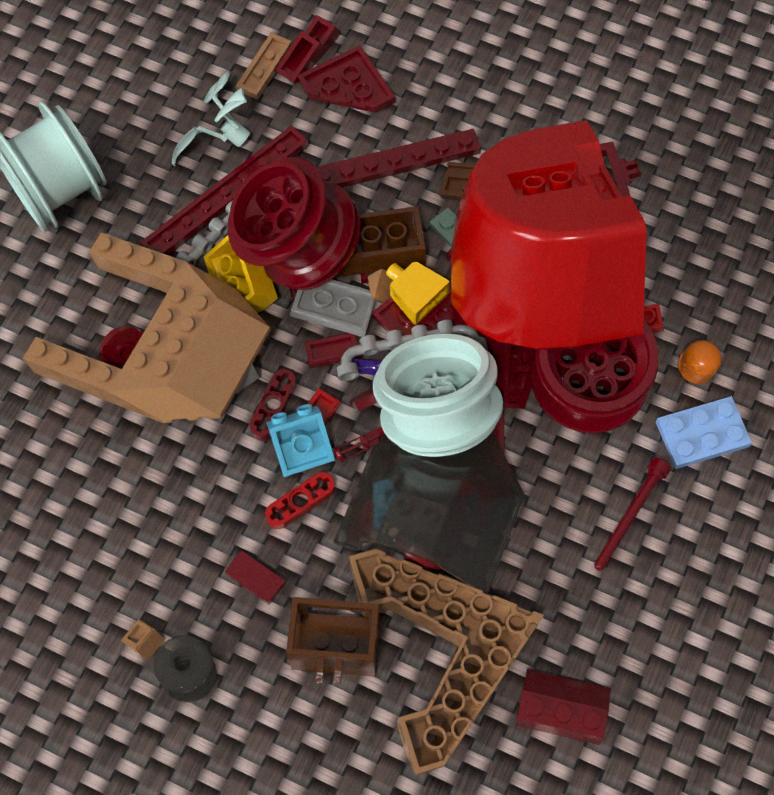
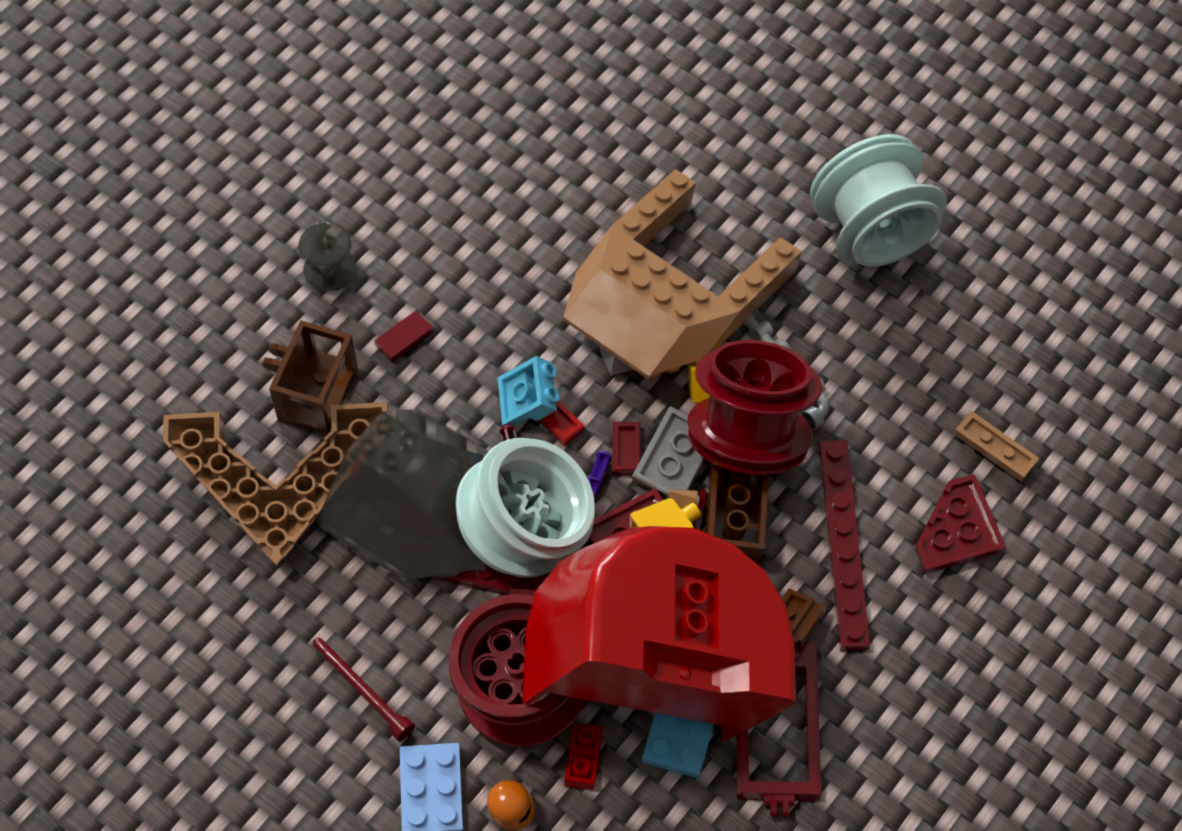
camera: 100 degrees right, 5 degrees down
dark red tile [99,326,143,369] -> none
medium nougat slope [121,619,164,660] -> none
dark red plate [140,125,308,255] -> none
light aqua plant [172,71,250,166] -> none
dark red beam [250,369,296,441] -> none
red beam [265,472,335,529] -> none
dark red slope [275,15,340,84] -> none
light grey bar [337,320,488,381] -> none
dark red slope [515,669,611,745] -> none

